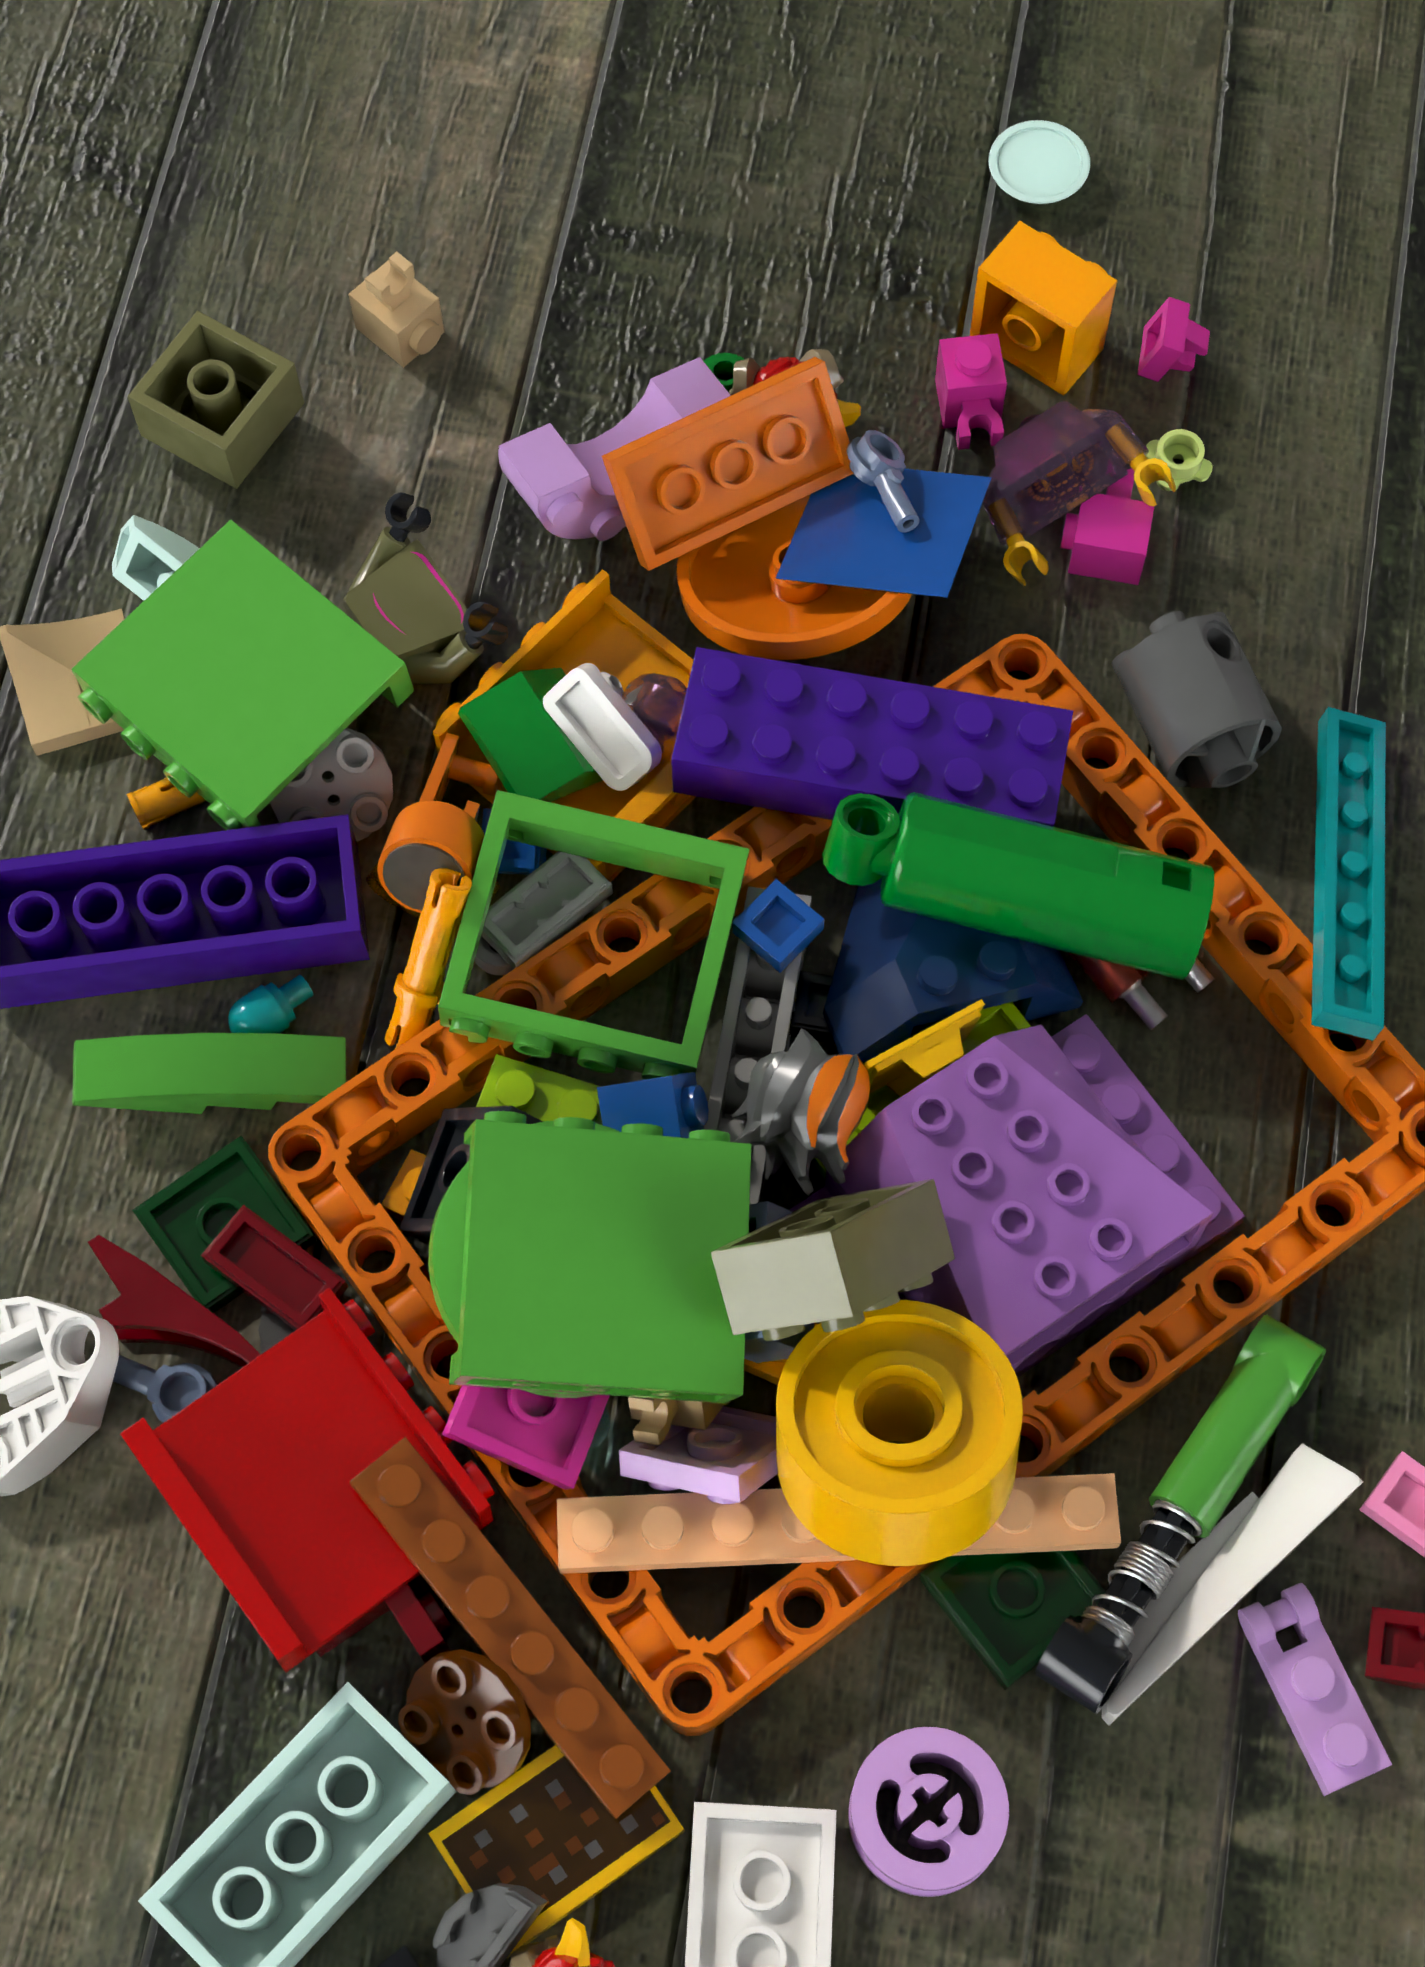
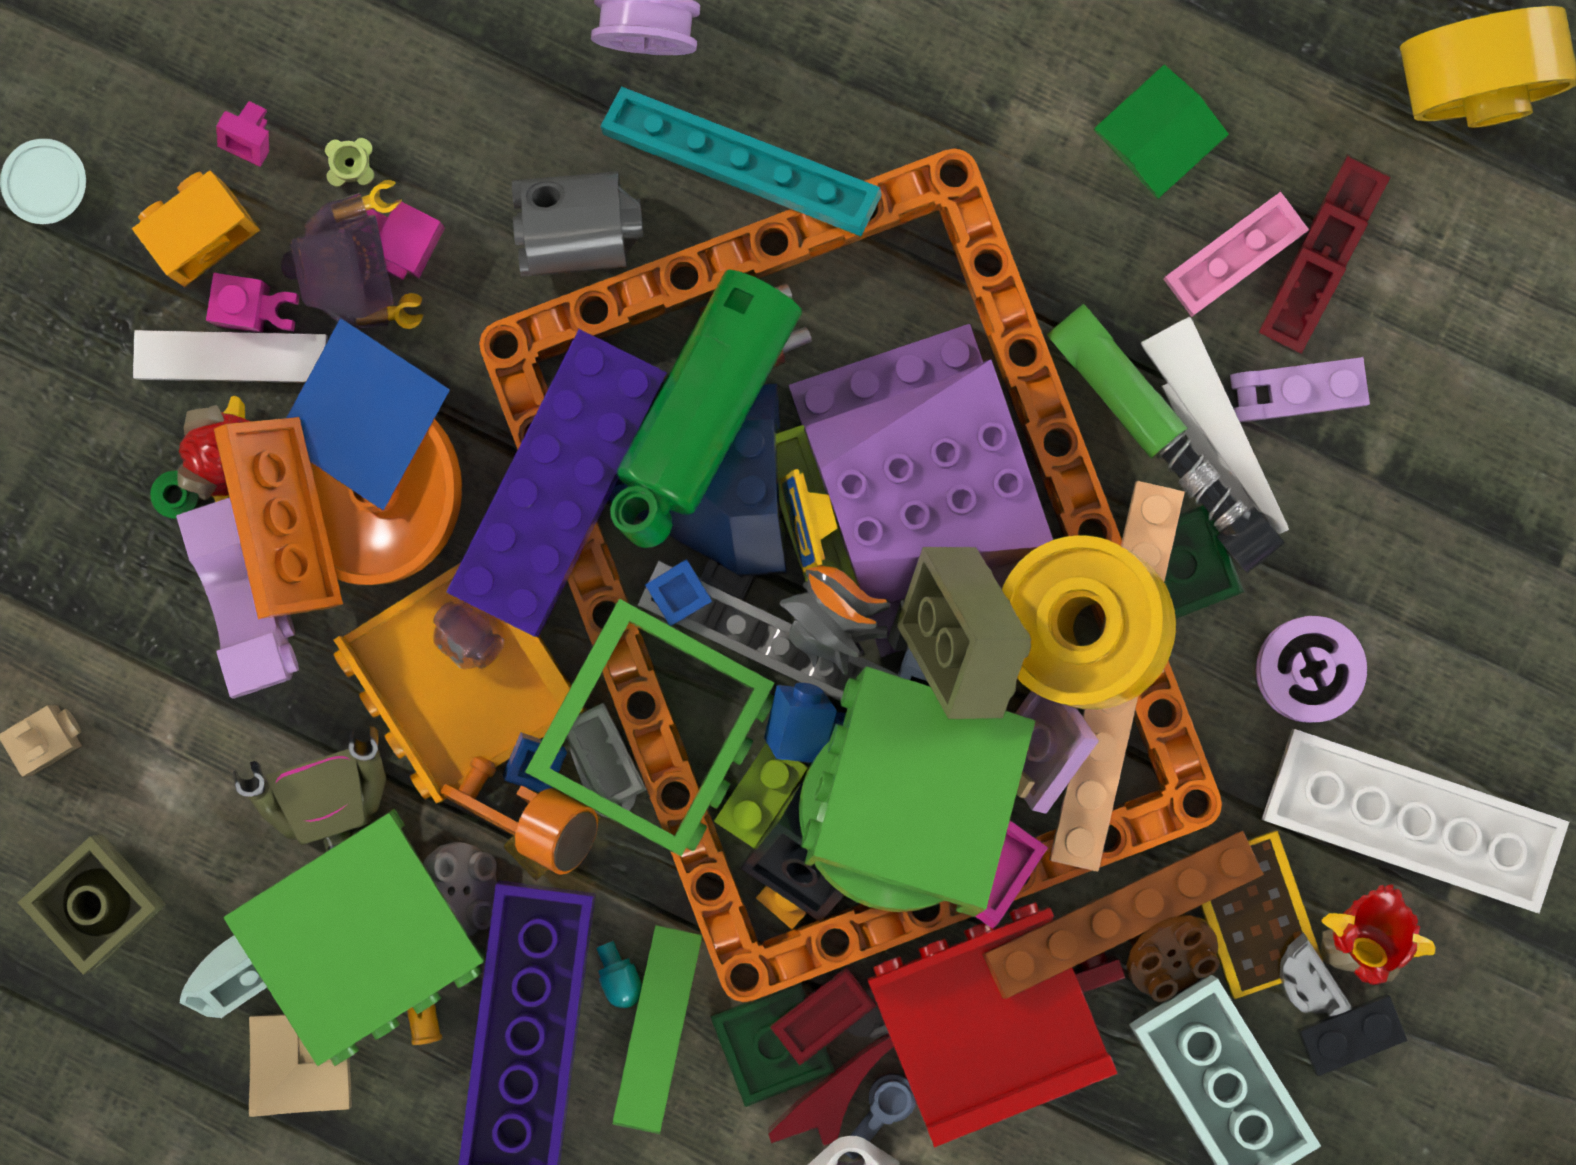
camera: 75 degrees left, 20 degrees up
light orange pin [385,868,472,1049] -> none
green slope [458,668,603,802] -> none
white piece [543,663,662,791] -> none
sand blue plate [846,430,920,533] -> none
none -> white tile [133,330,328,383]

